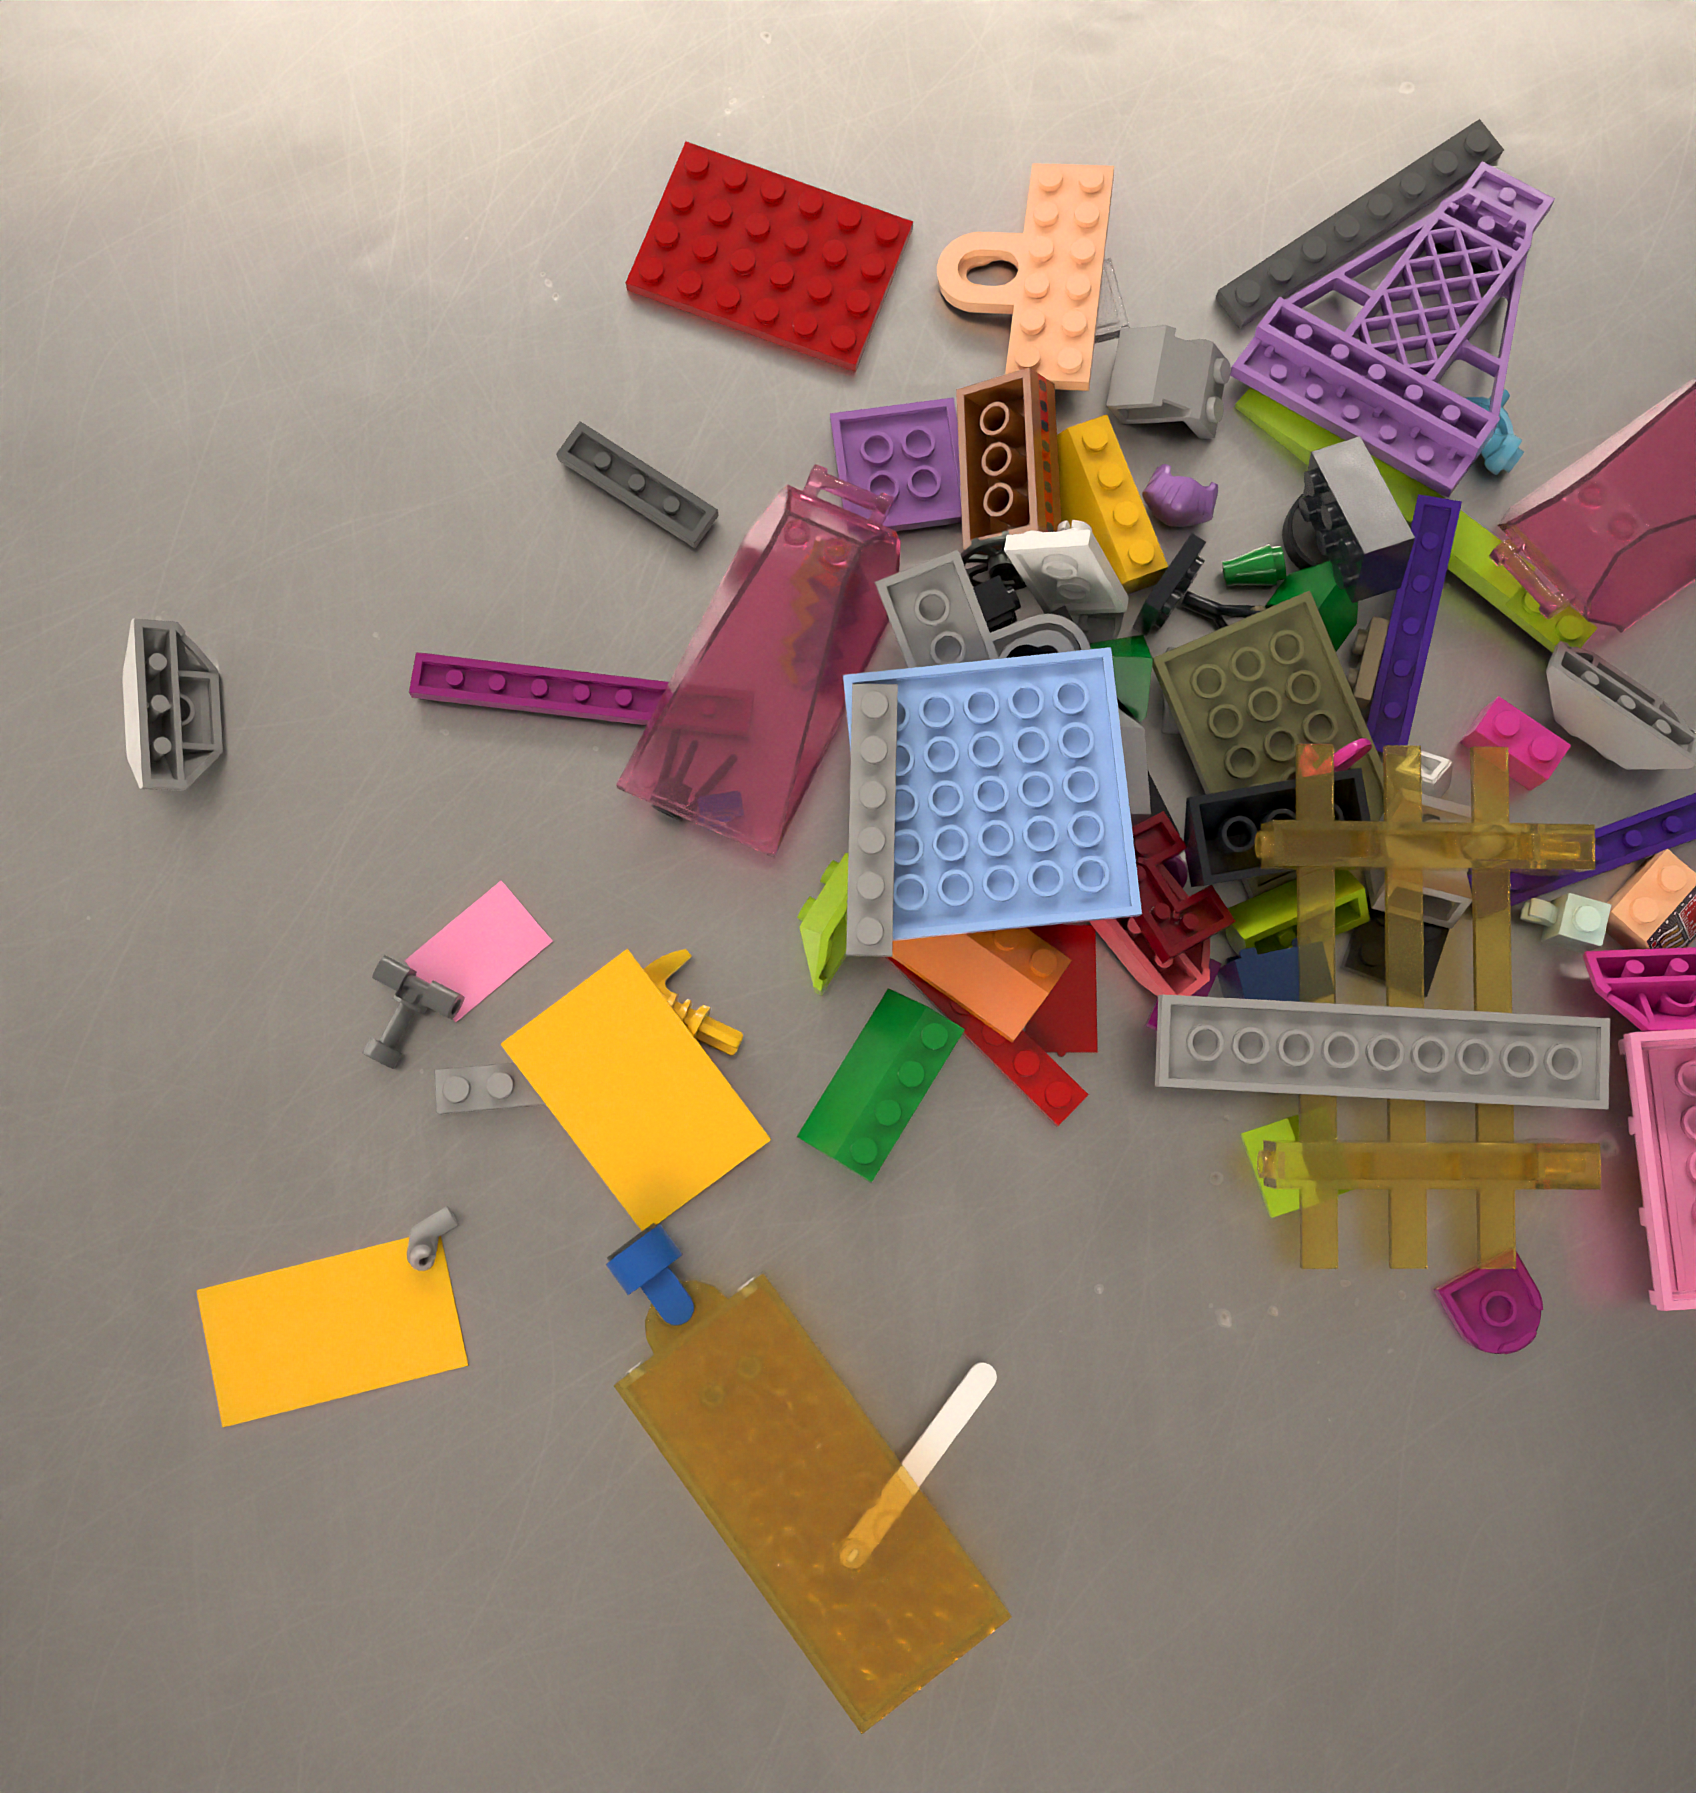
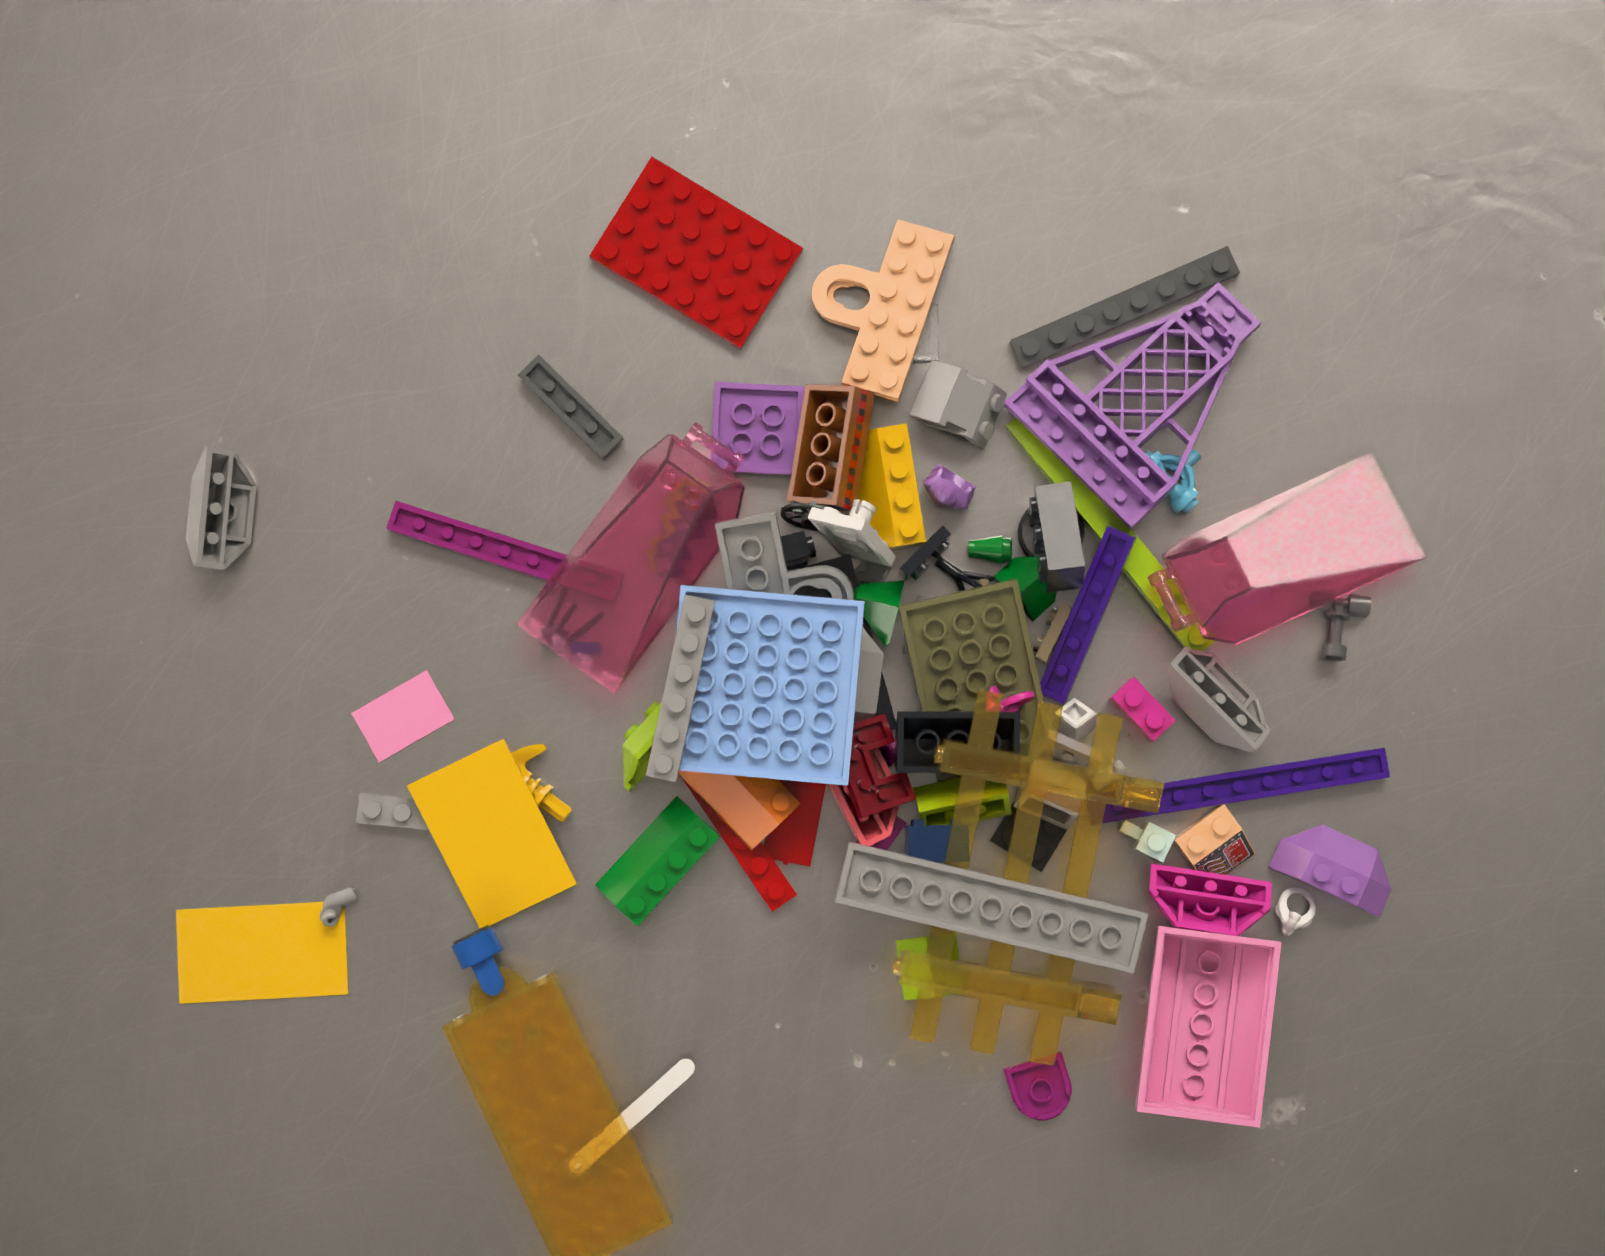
camera: 15 degrees right, 5 degrees up
dark grey bar [362,955,465,1069] -> none

